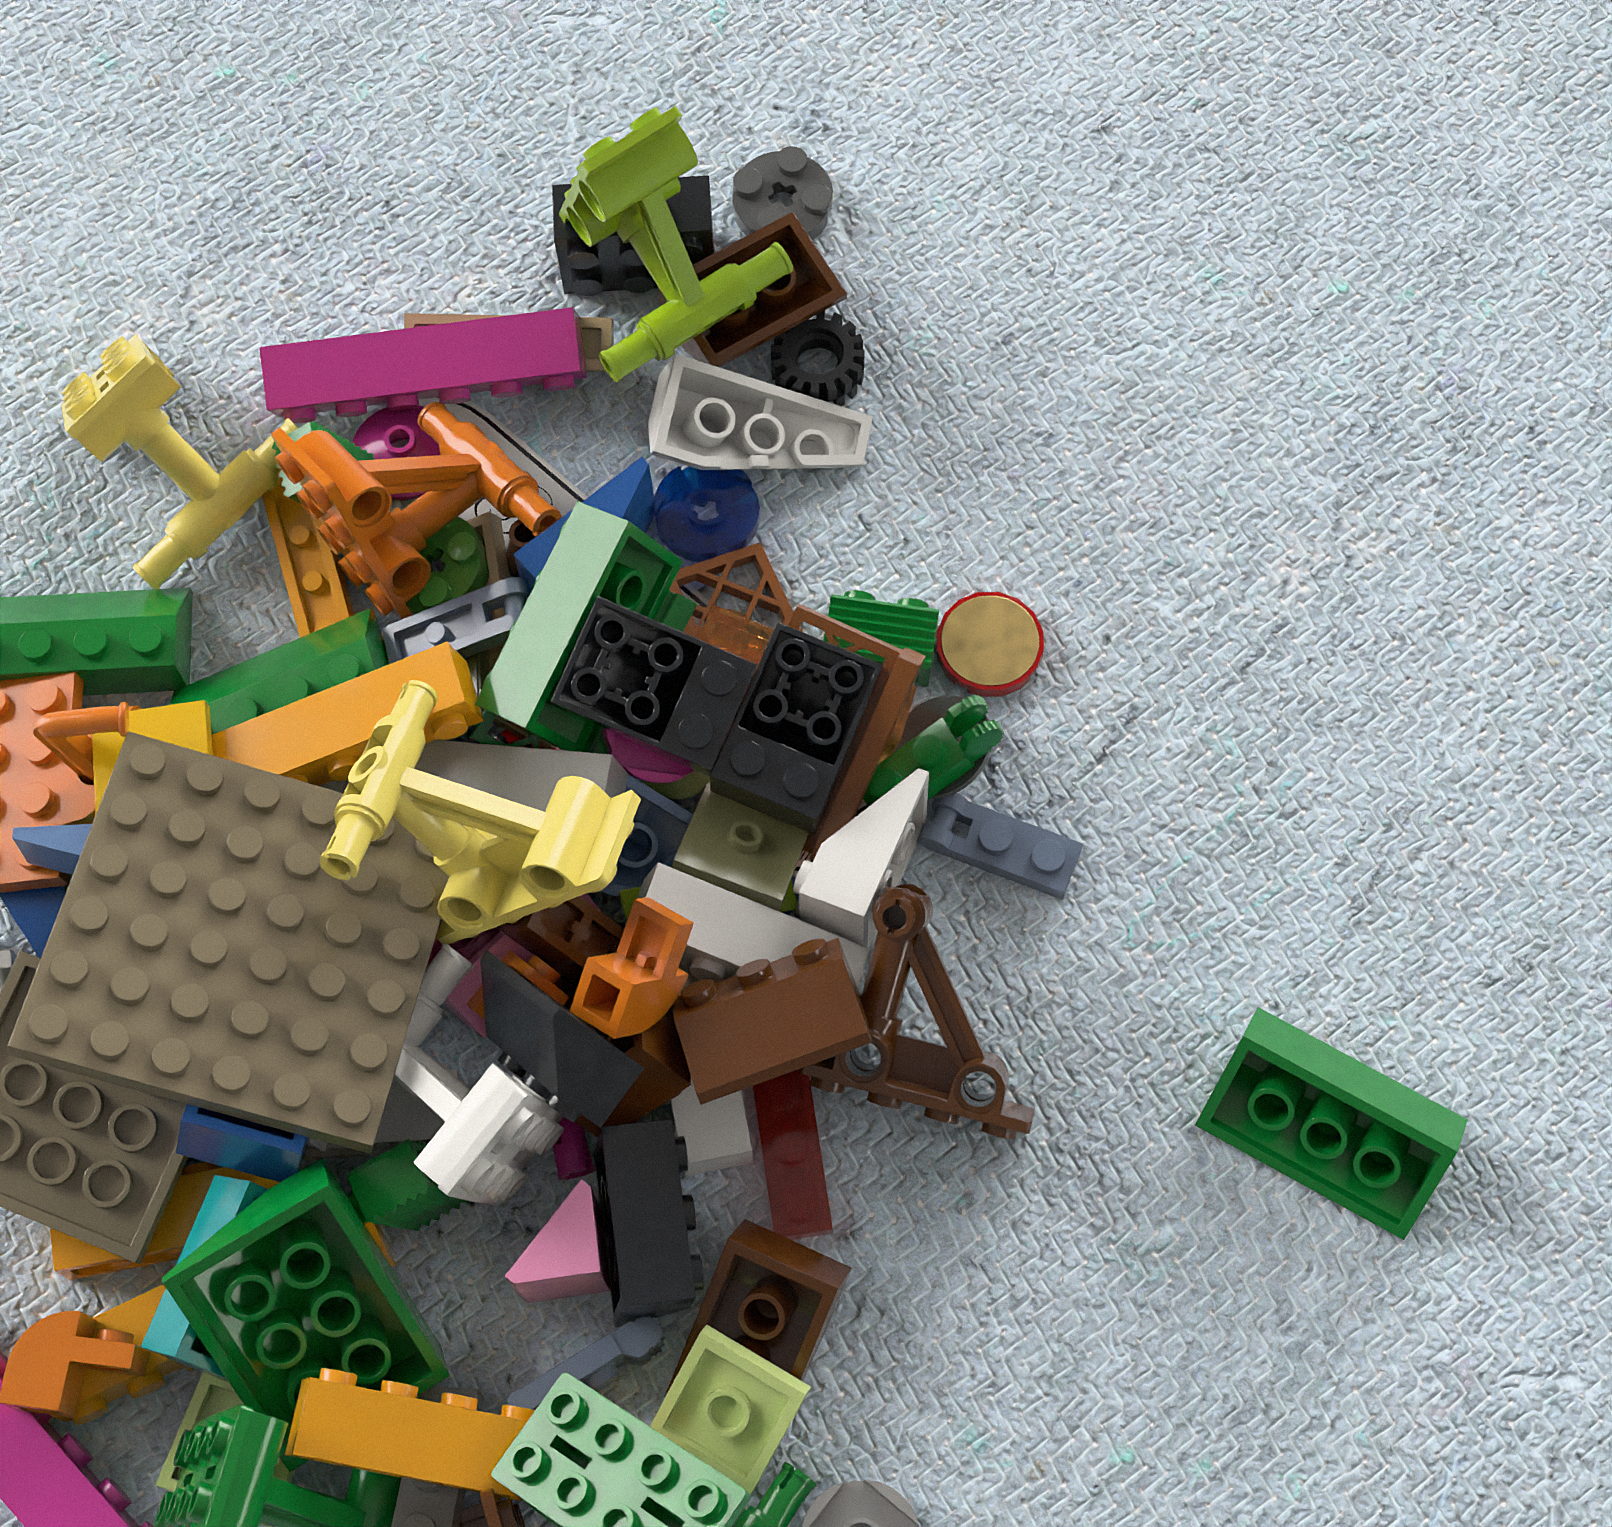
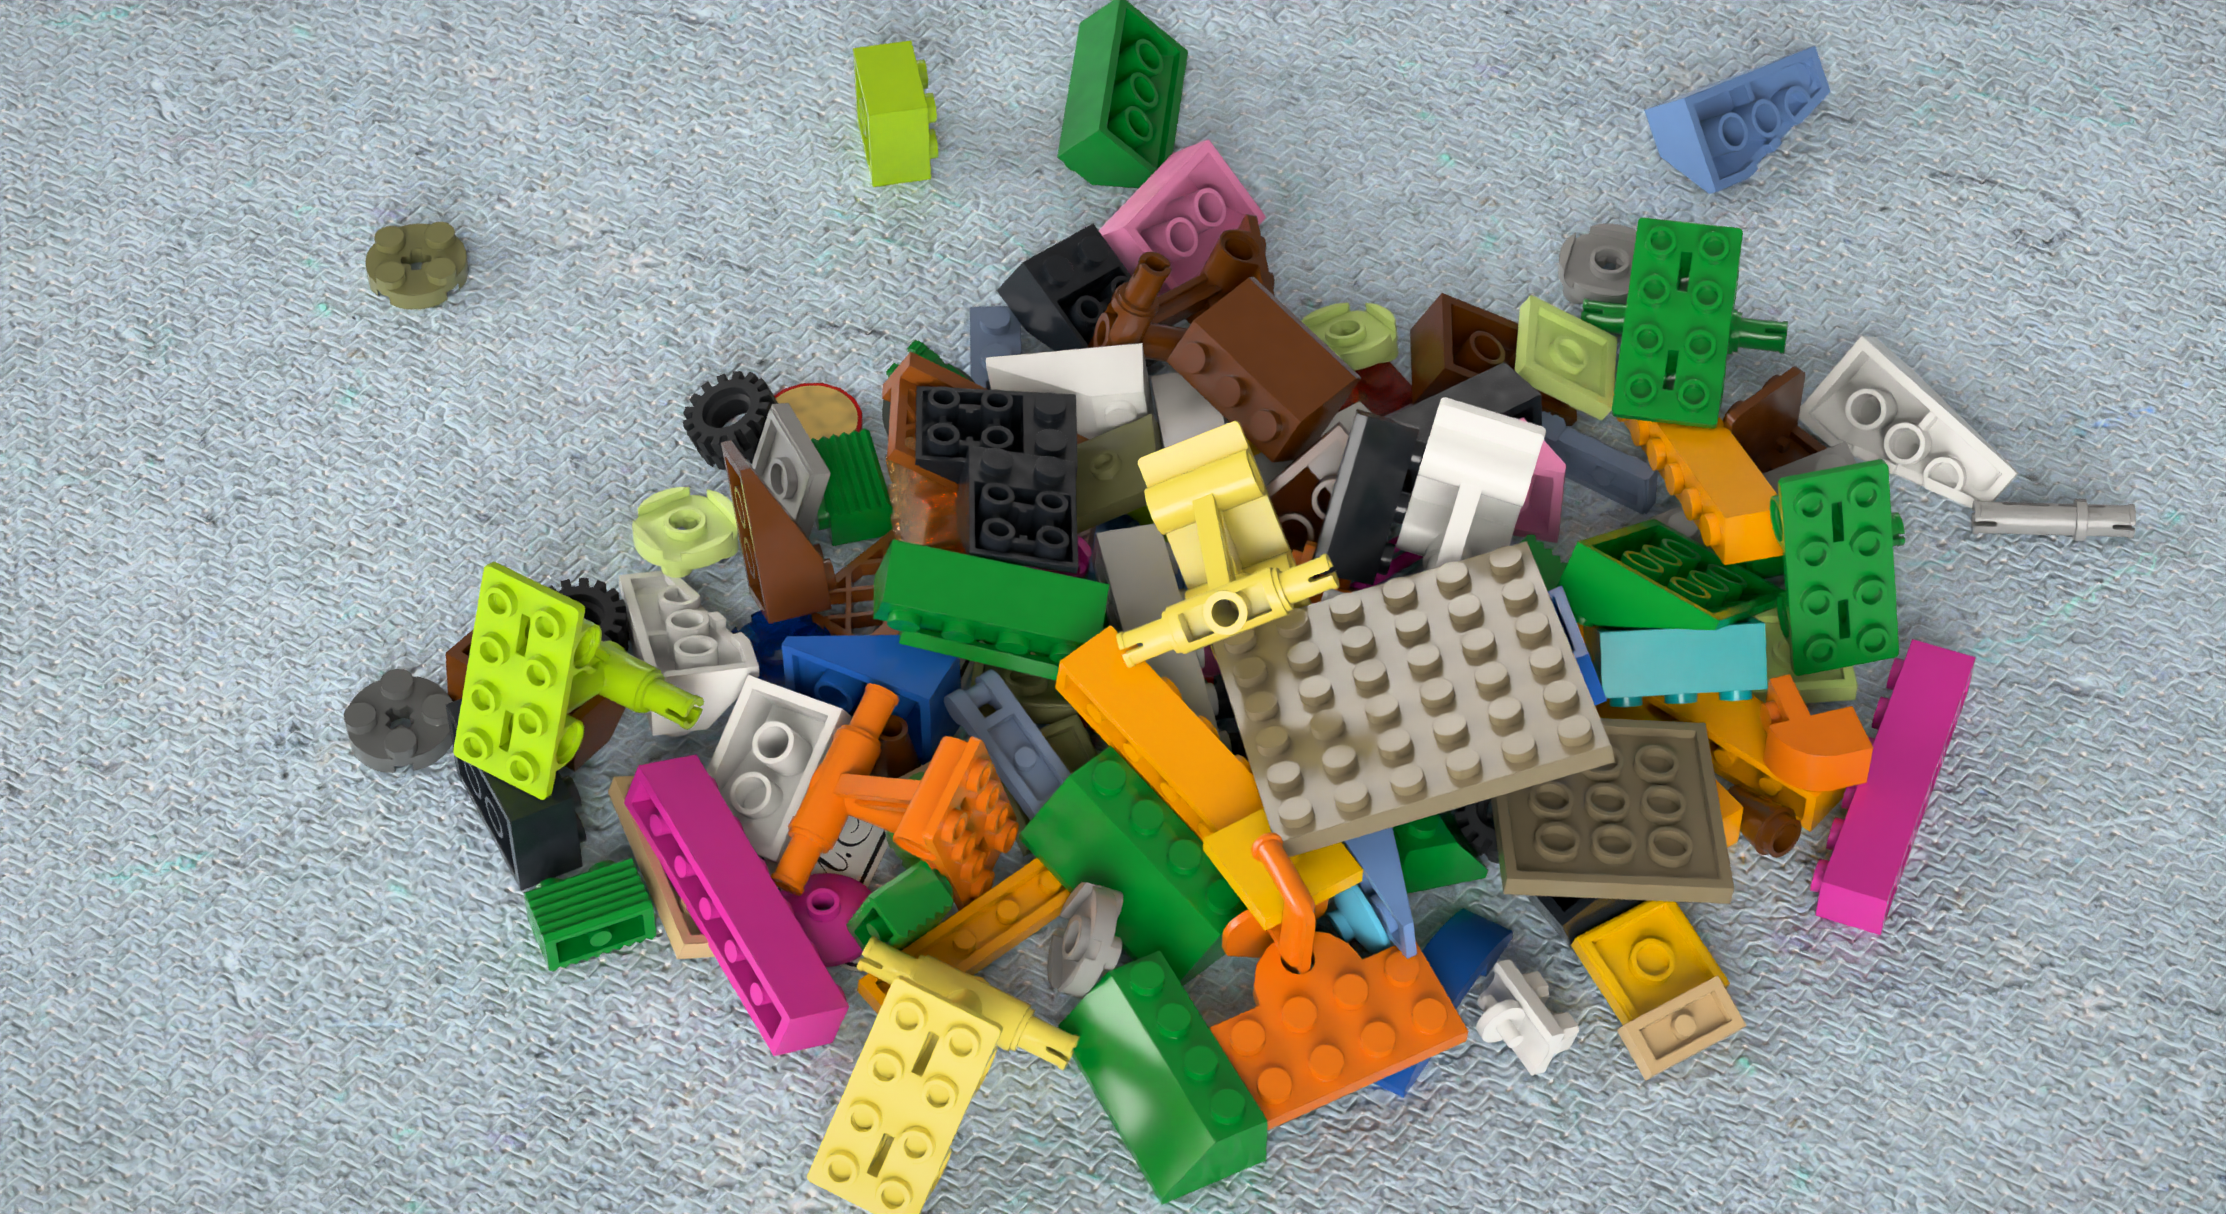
camera: 115 degrees left, 20 degrees down
orange brick [569,897,694,1039] -> none
none -> olive plate [366,222,469,309]
none -> green brick [523,858,657,972]
none -> yellowish green plate [632,487,739,578]
none -> black tyre [683,371,778,470]
none -> white slope [706,675,852,864]
none -> reddish brown slope [721,440,837,624]
none -> light grey plate [752,403,831,538]
none -> lime brick [853,40,938,187]
none -> black slope [997,224,1157,367]
none -> light grey plate [1047,882,1123,999]
none -> bright pink slope [1098,139,1266,297]
none -> yellowish green plate [1302,303,1398,371]
none -> reddish brown cone [1727,784,1802,858]

